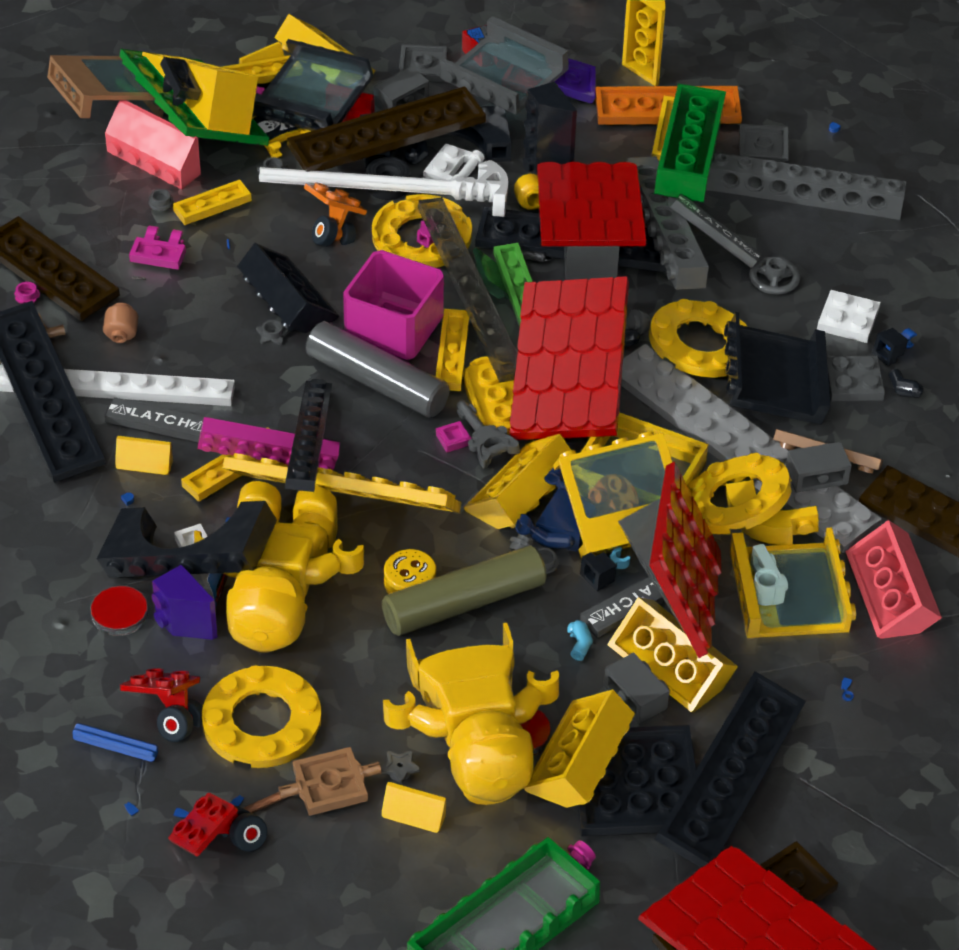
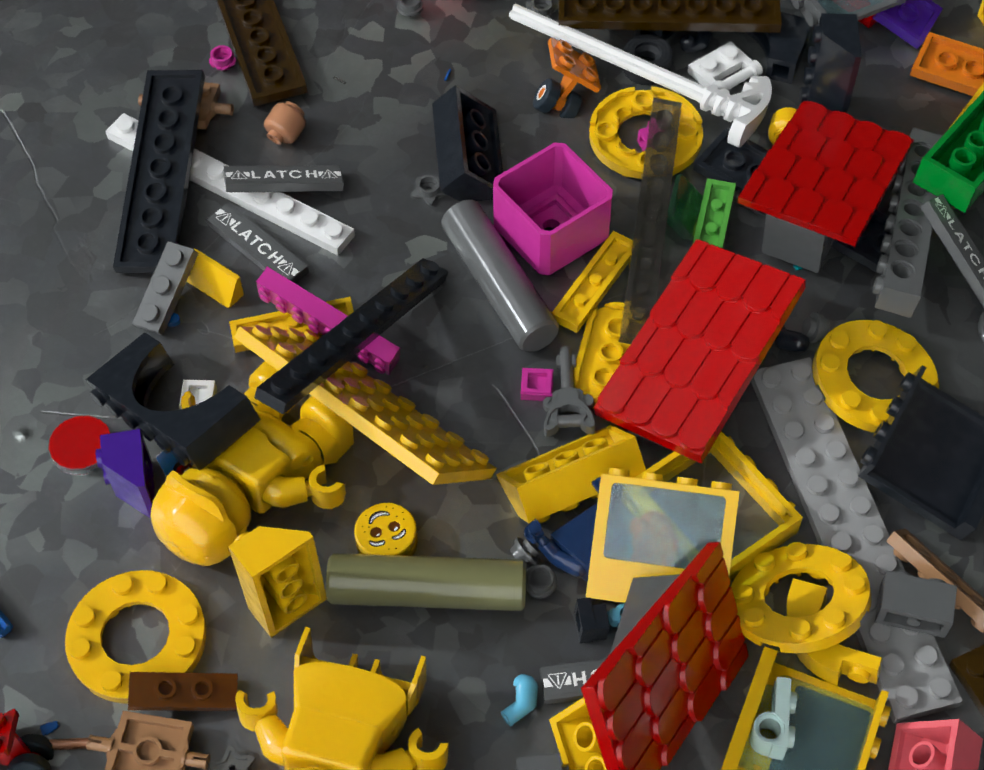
camera: 30 degrees right, 10 degrees up
red plate [120,668,203,742] -> none
dark pink plate [129,225,186,270] -> none
yellow plate [173,179,252,225] -> none
none -> reddish brown plate [128,672,238,711]
none -> plate [132,241,198,336]
none -> dark grey tile [223,165,344,192]
none -> yellow slope [228,526,327,638]

